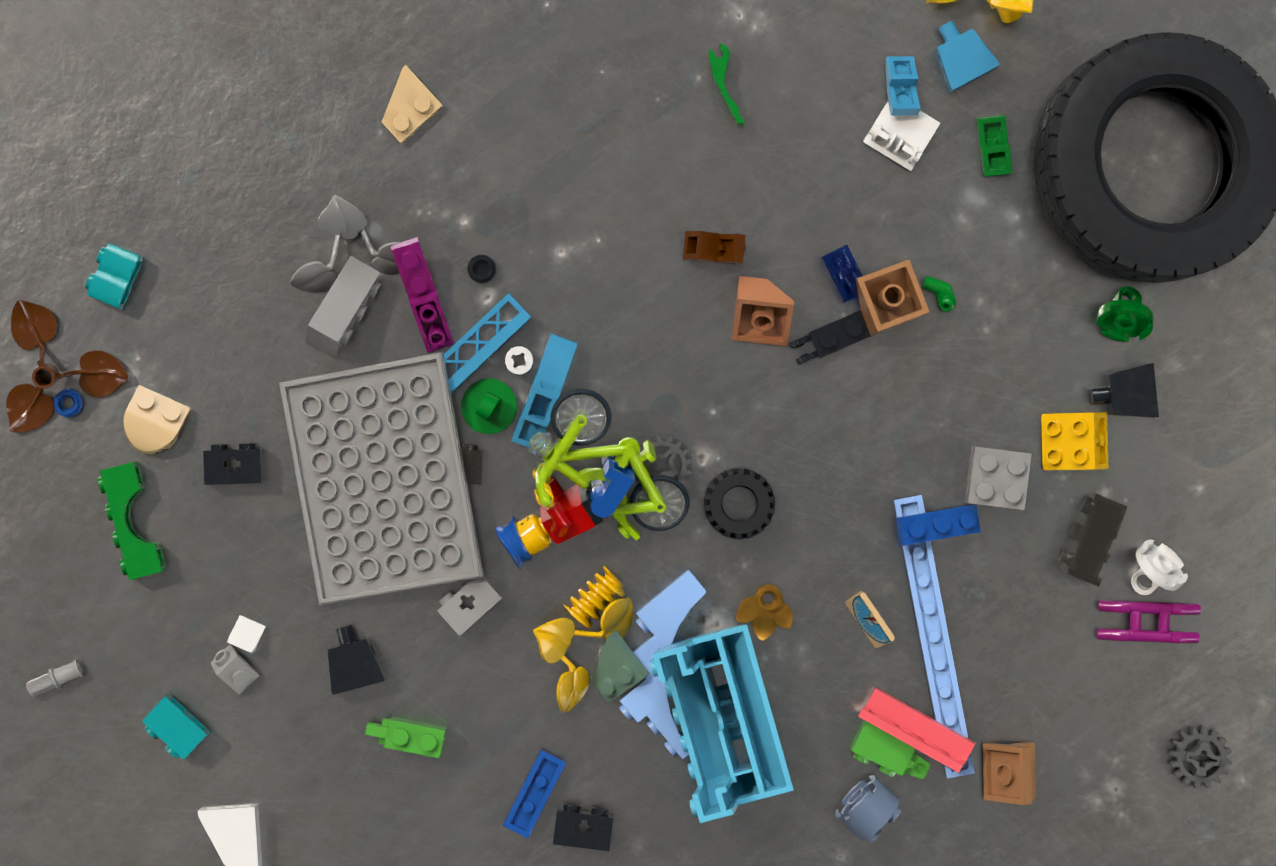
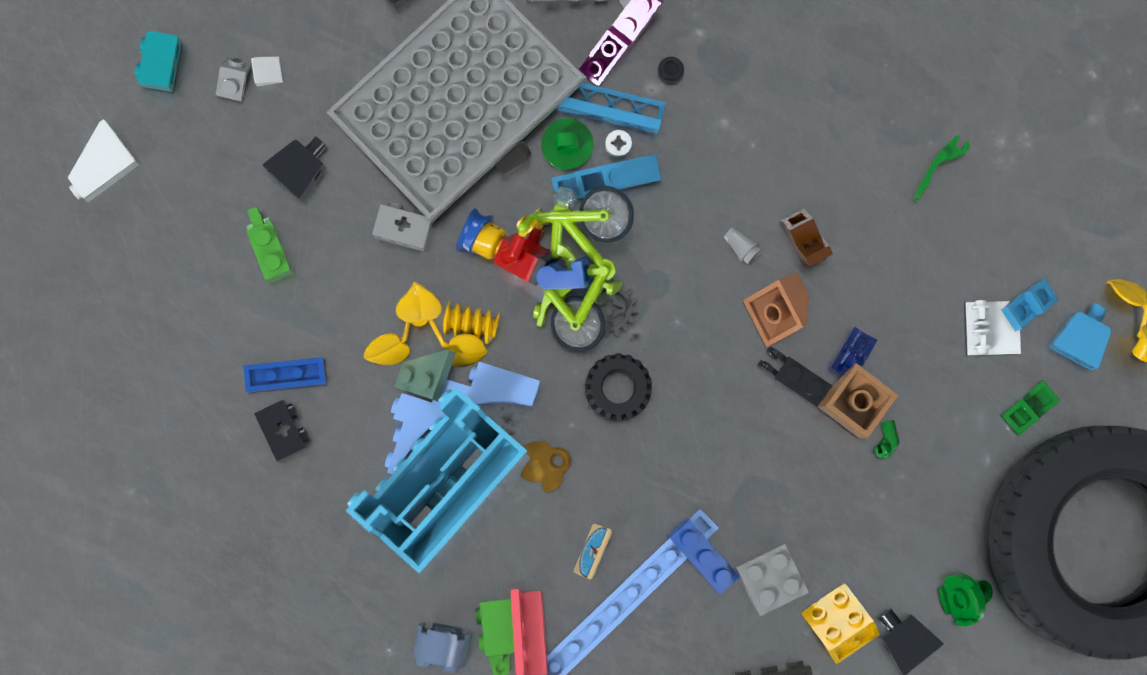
camera: 55 degrees right, 5 degrees down
none -> light grey cone [724,226,763,265]

